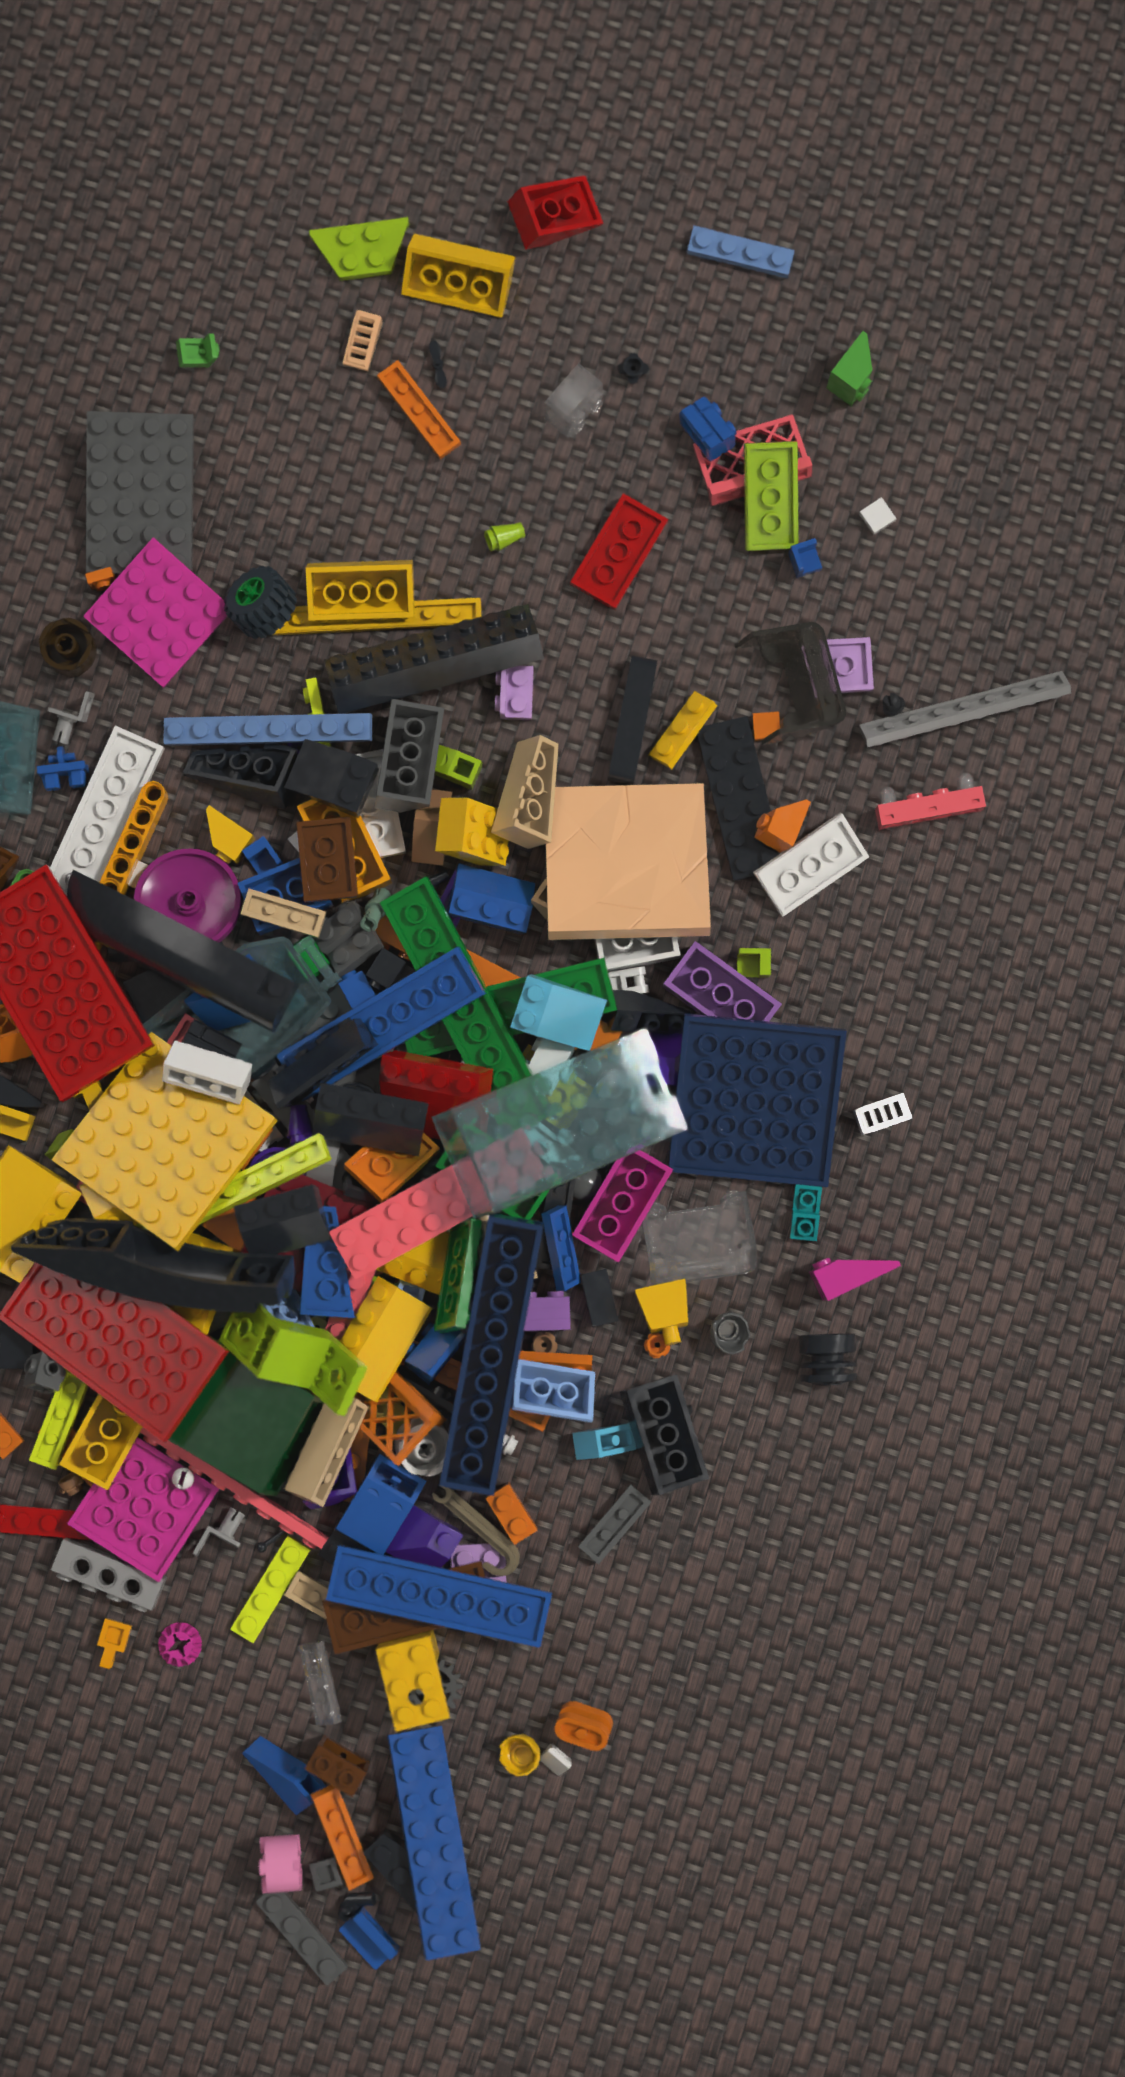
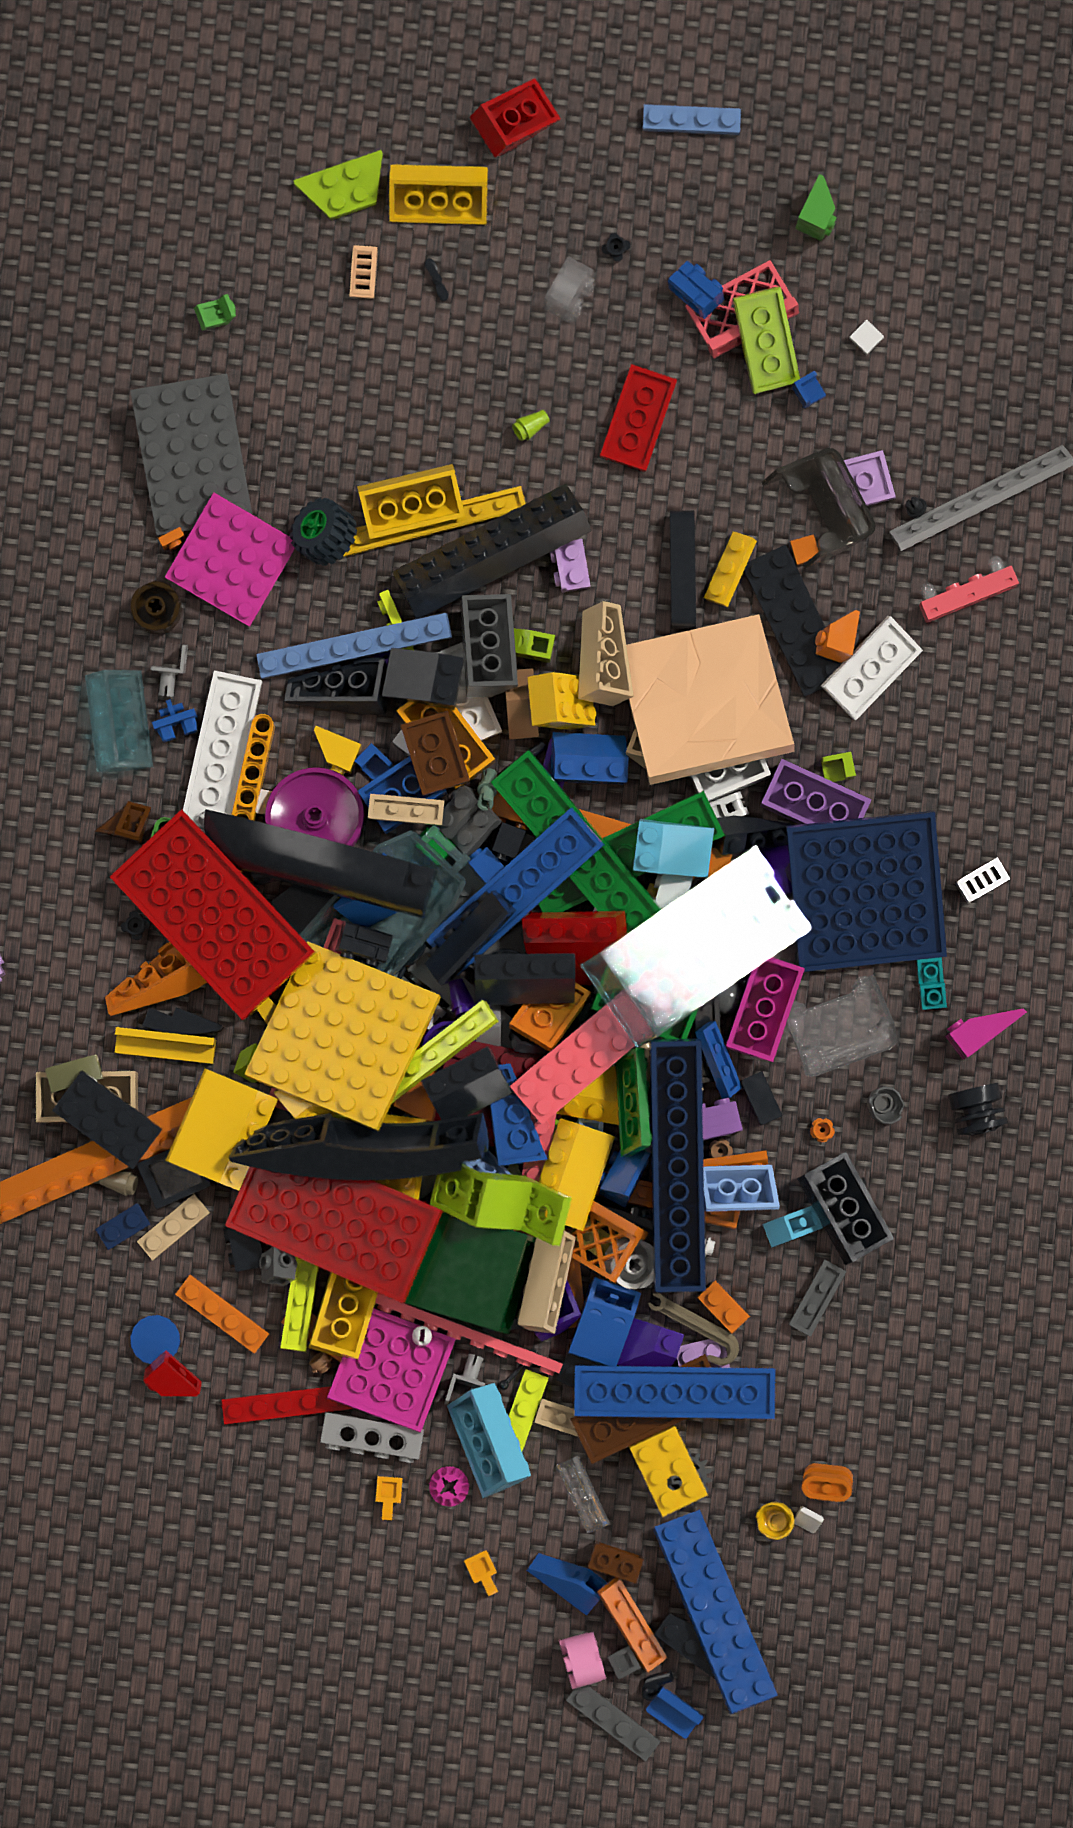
camera: 10 degrees left, 0 degrees up
white brick [162,1041,252,1105] -> none
orange plate [377,360,461,460] -> none
yellow torso [635,1279,688,1346] -> none
none -> medium azure slope [447,1383,531,1498]
none -> light orange plate [464,1550,498,1596]

